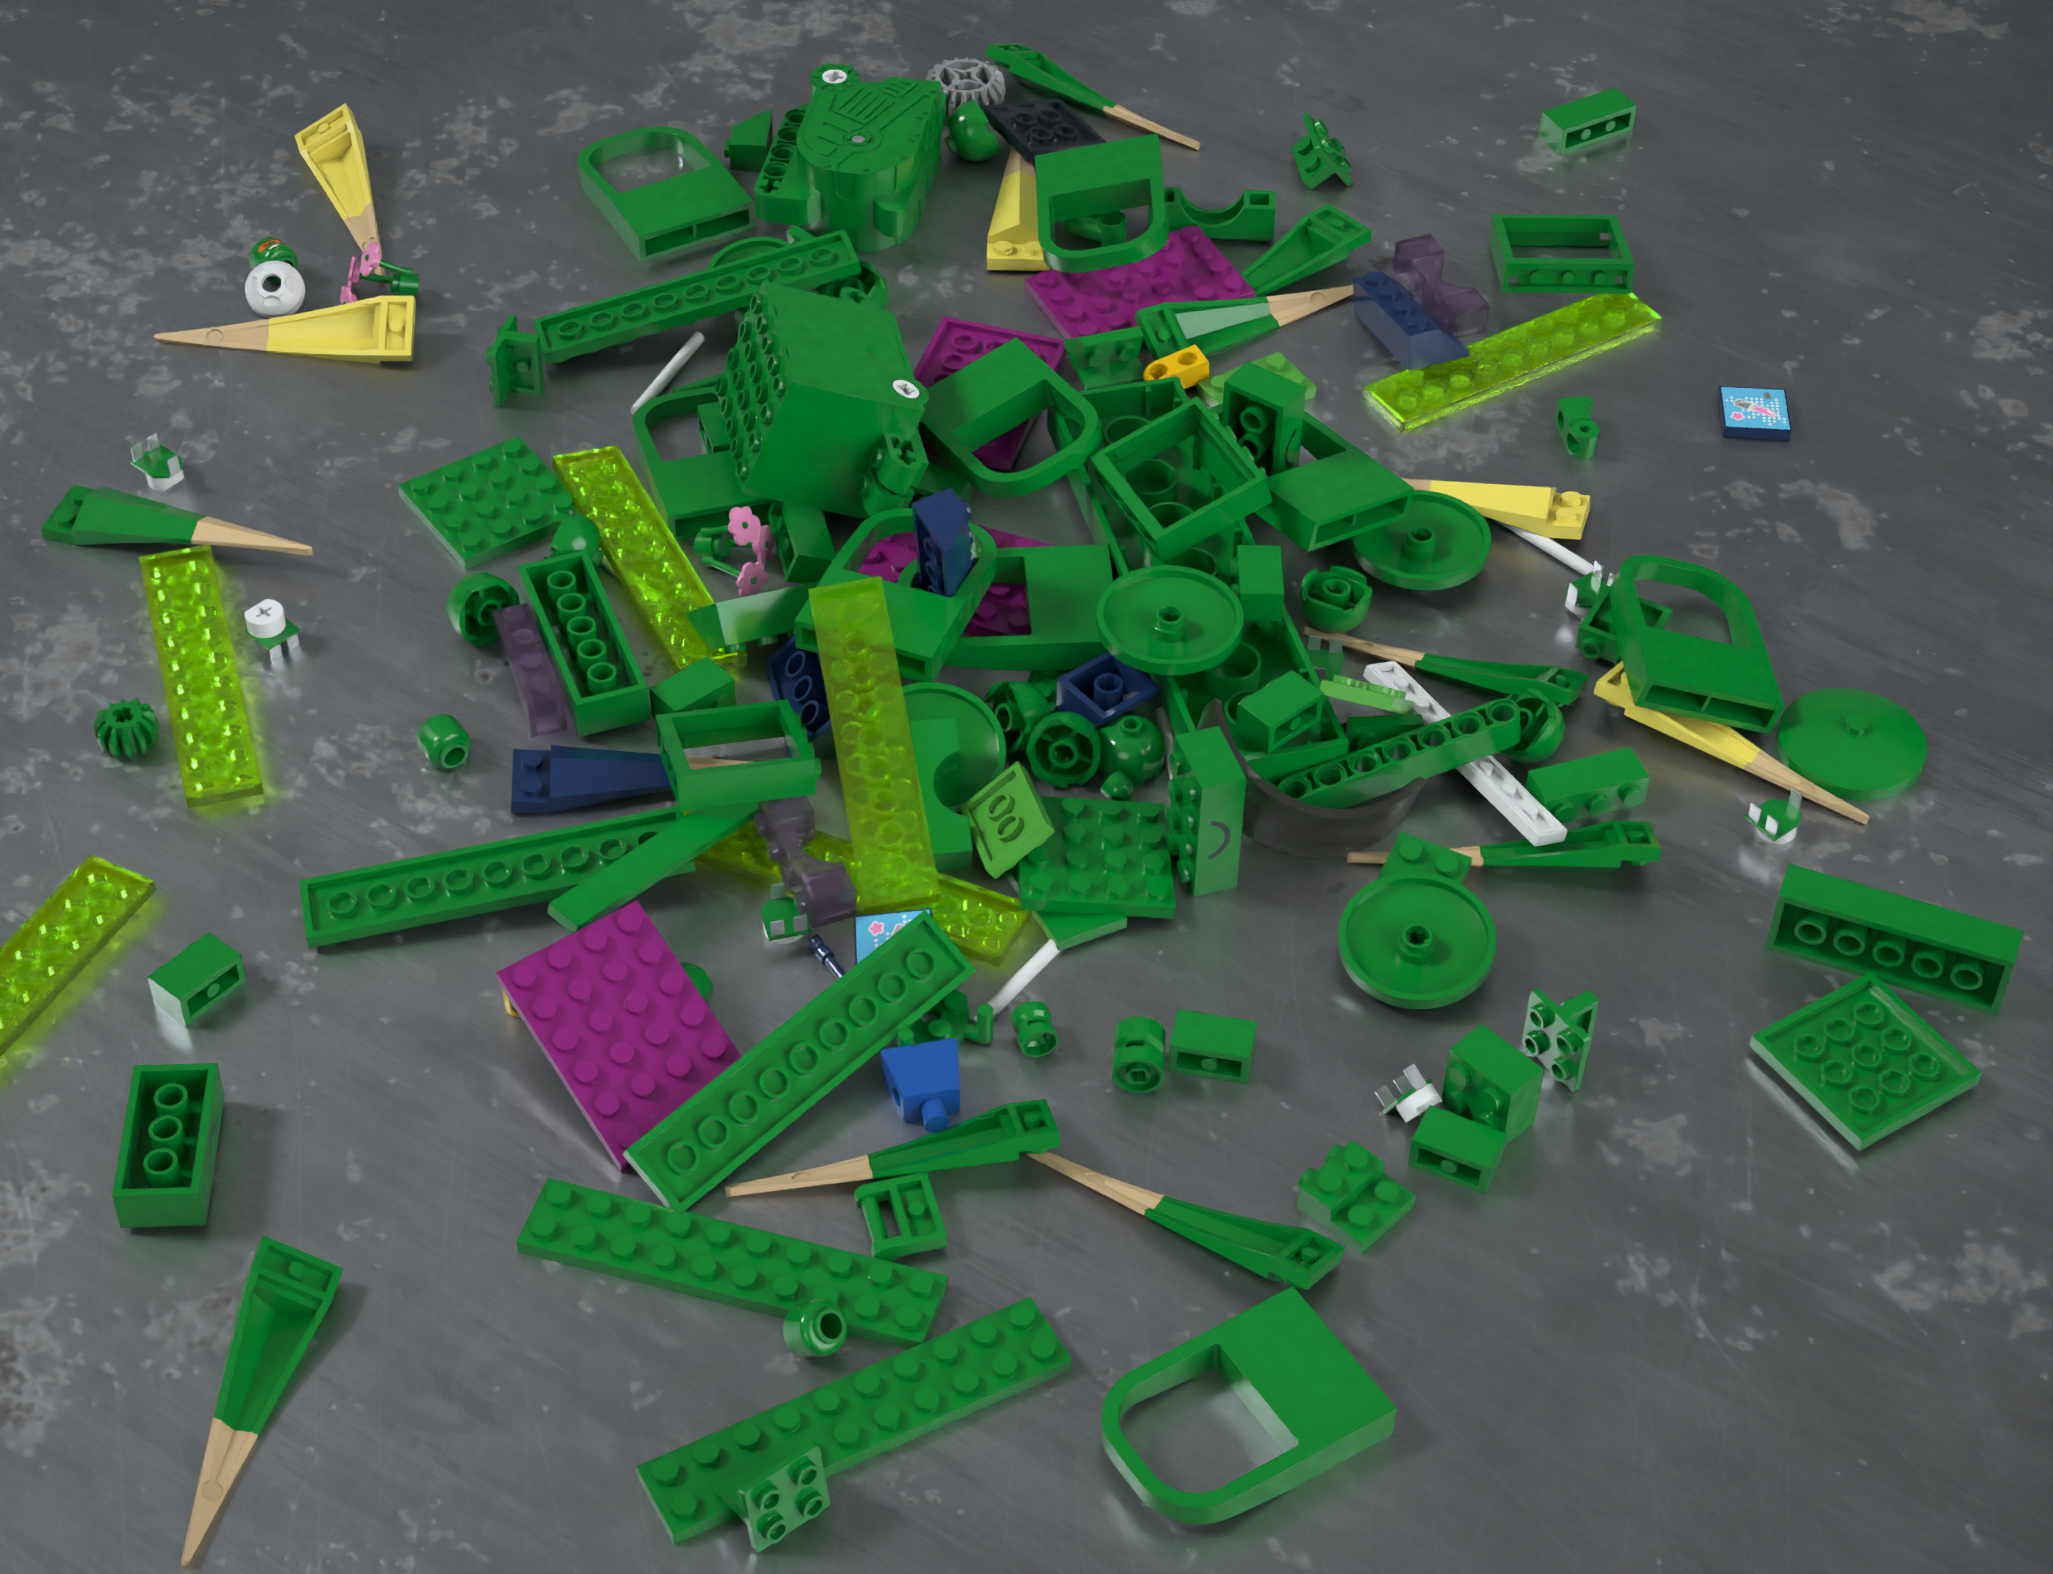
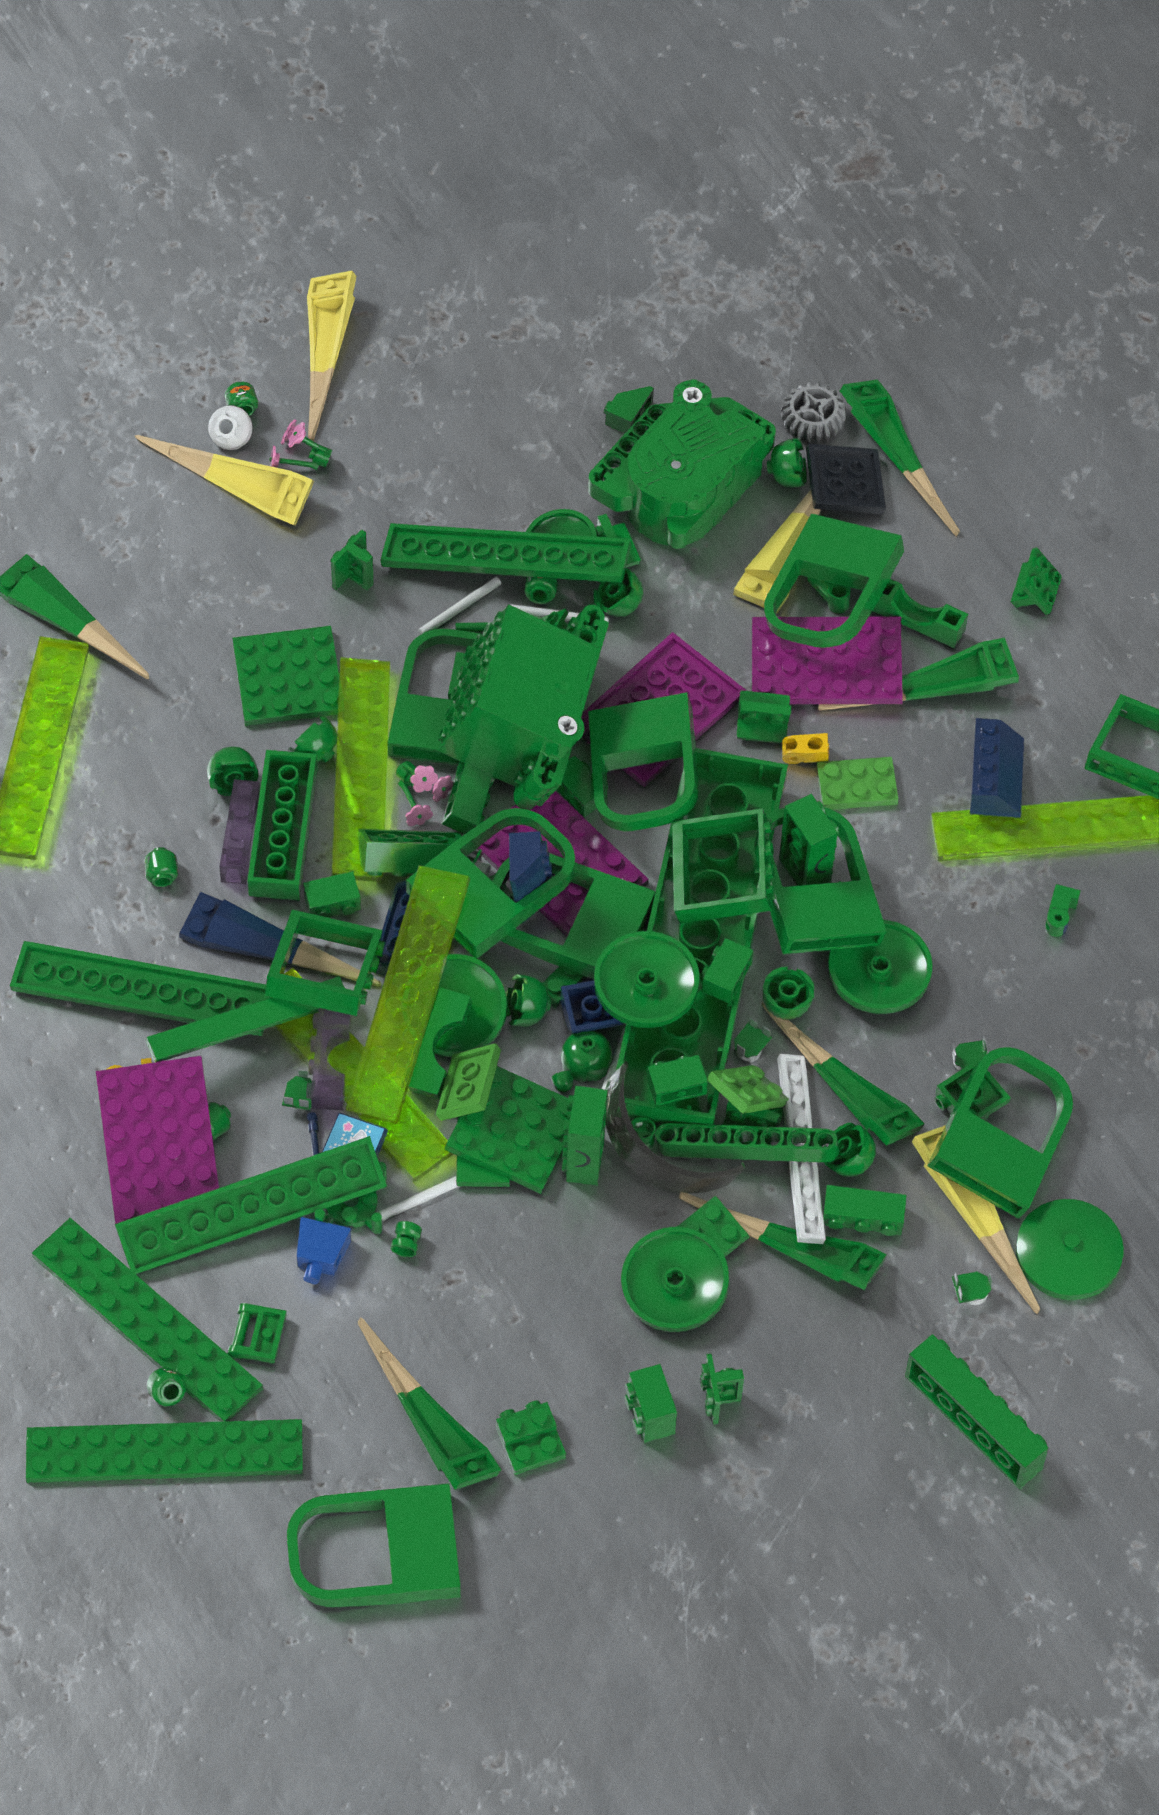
camera: 25 degrees right, 15 degrees up
piece [130,432,184,491] -> none
white piece [244,599,300,662] -> none
green window [577,127,755,263] -> none
green bracket [719,1439,830,1552] -> none
green plate [725,1099,1060,1197] -> none
green cylinder [1026,711,1102,788] -> none
green wheel [1112,1016,1165,1094] -> none
green plate [1134,285,1353,361] -> none
green brick [1168,1009,1257,1084] -> none
piece [1374,1064,1443,1124] -> none
clear purple arch [1392,234,1490,339] -> none
light yellow plate [1401,478,1590,540] -> none
green brick [1408,1105,1507,1194] -> none
white bar [1492,519,1594,576] -> none
green plate [1749,972,1982,1151] -> none

